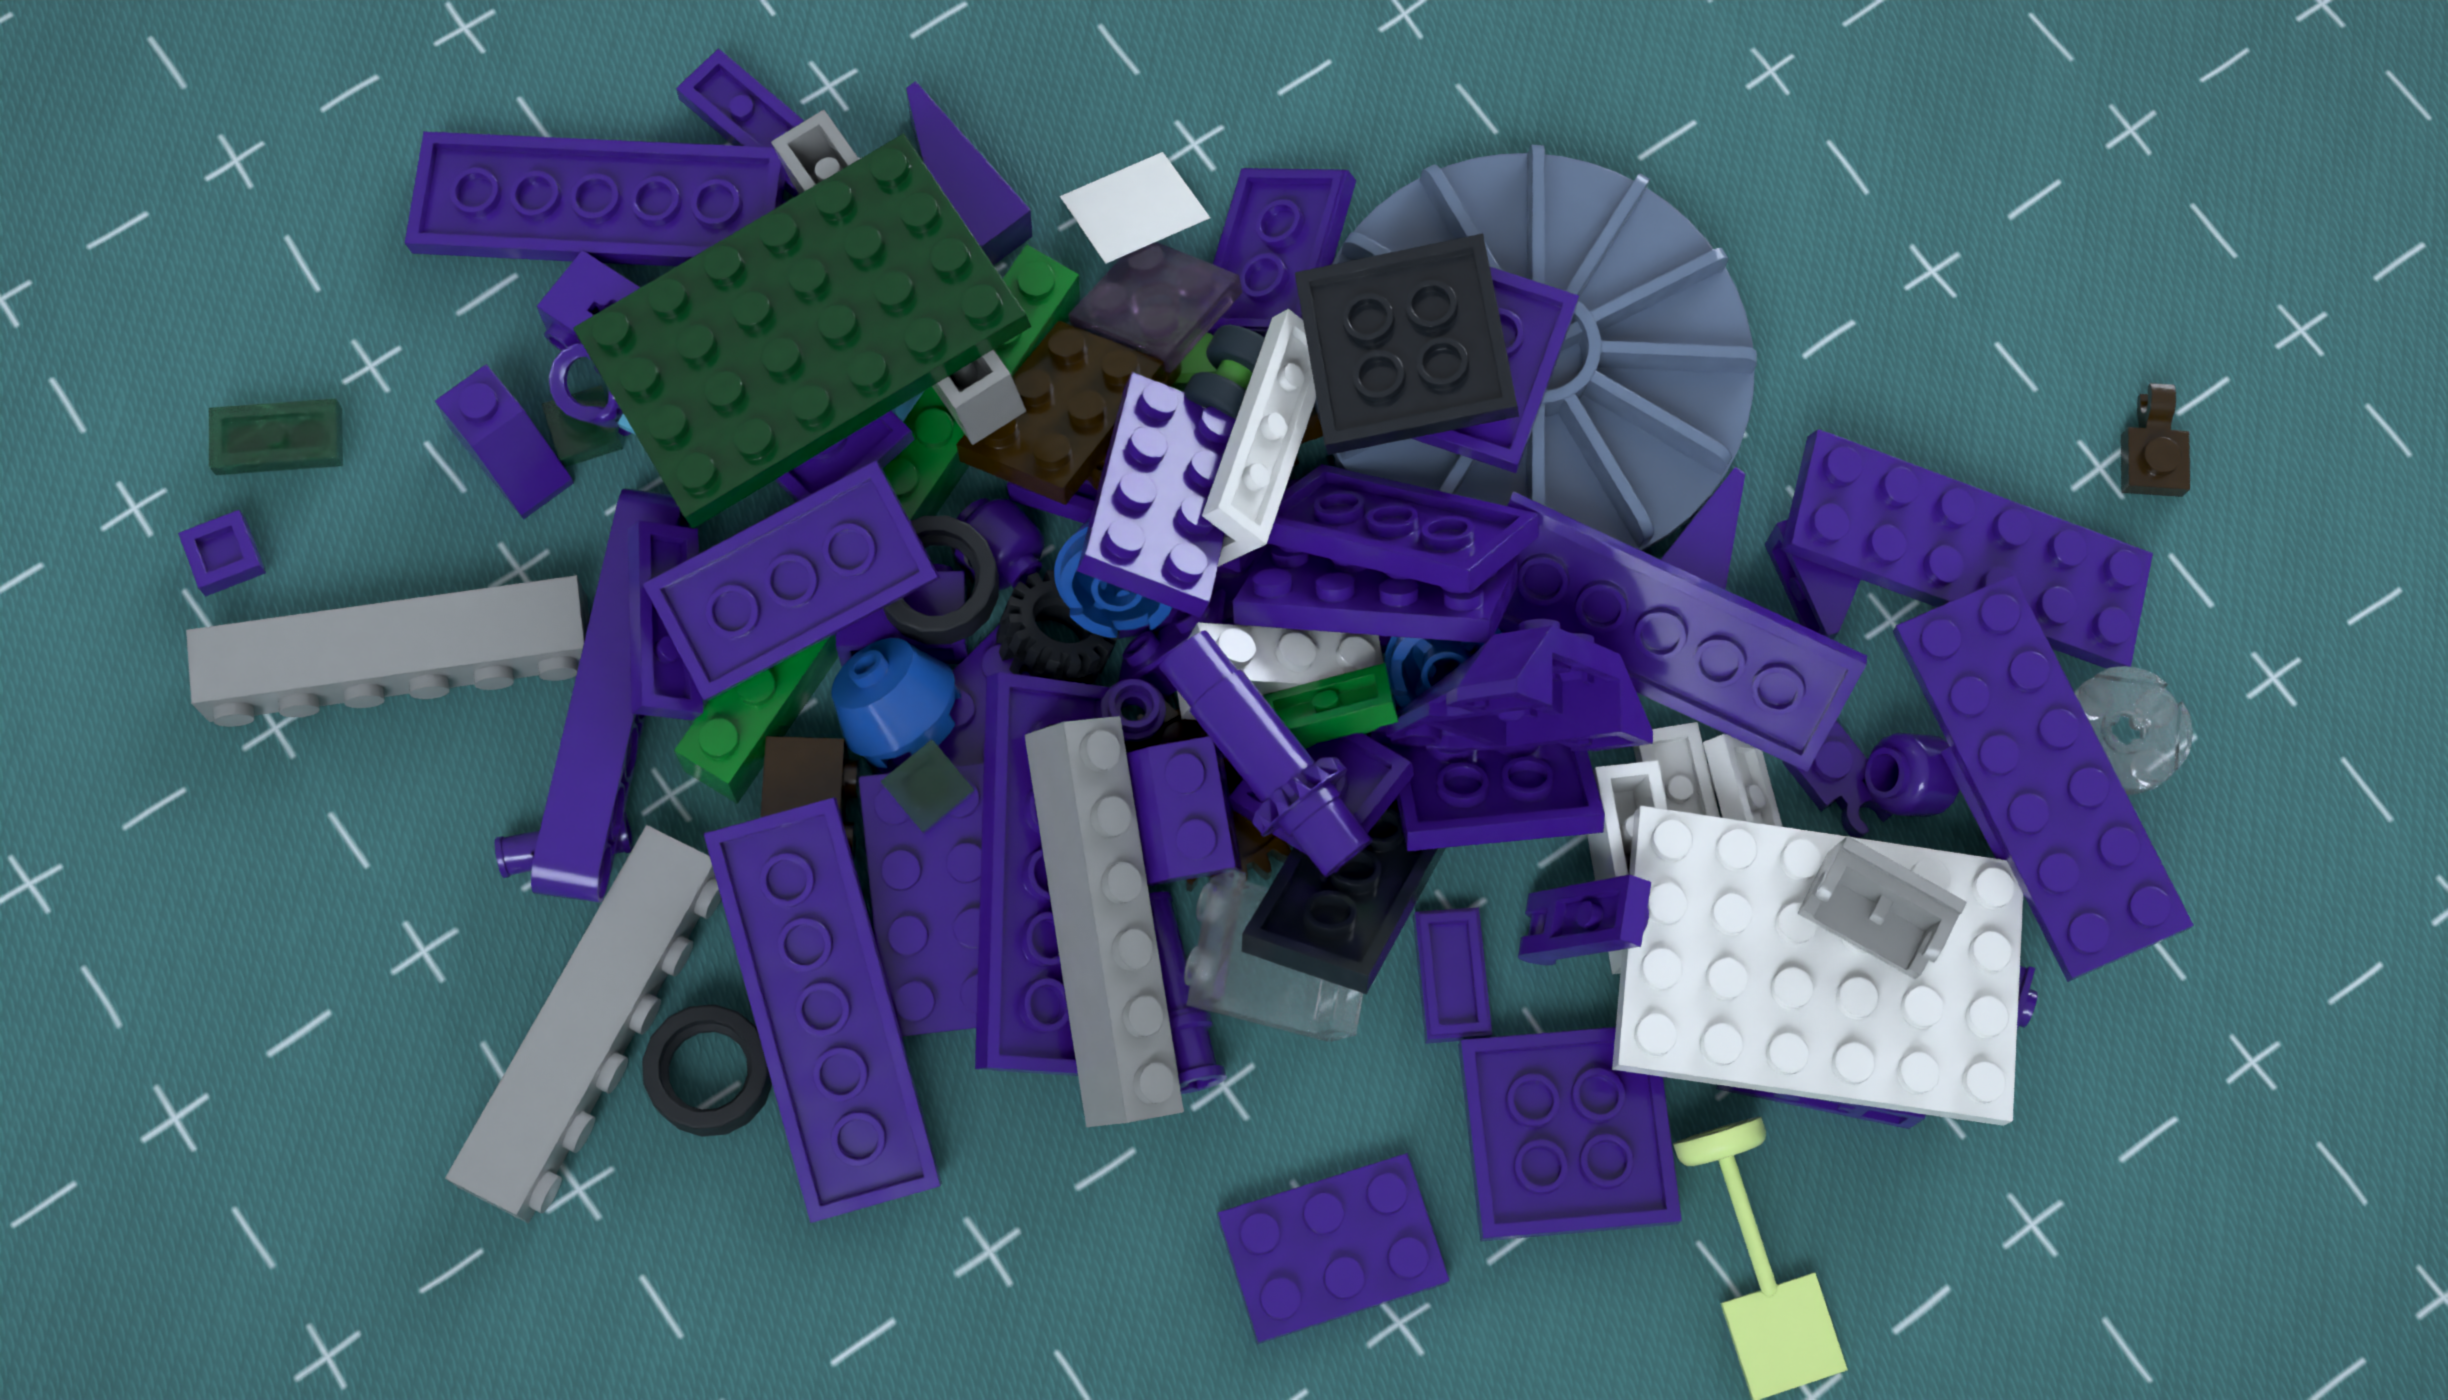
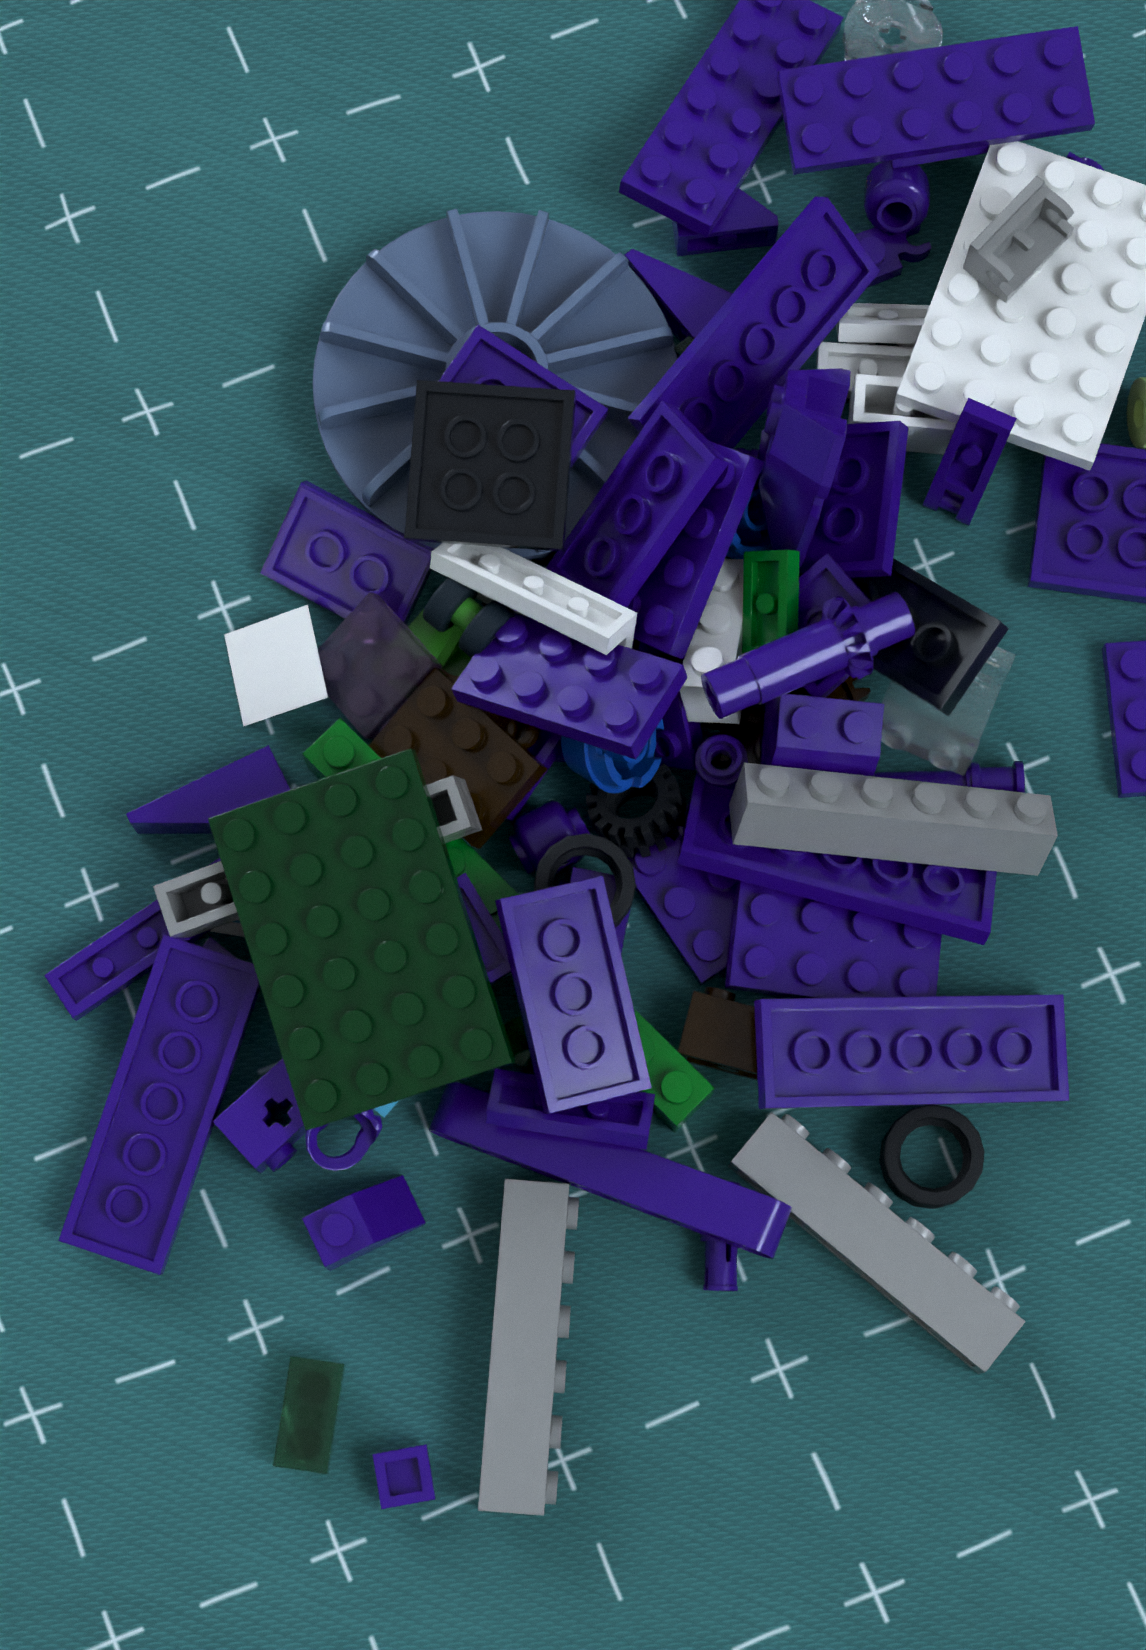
camera: 70 degrees left, 5 degrees up
clear green plate [542,385,623,467] -> none
blue cone [831,638,962,768] -> none
plate [881,739,975,834] -> none
dark purple tile [1413,907,1492,1044] -> none

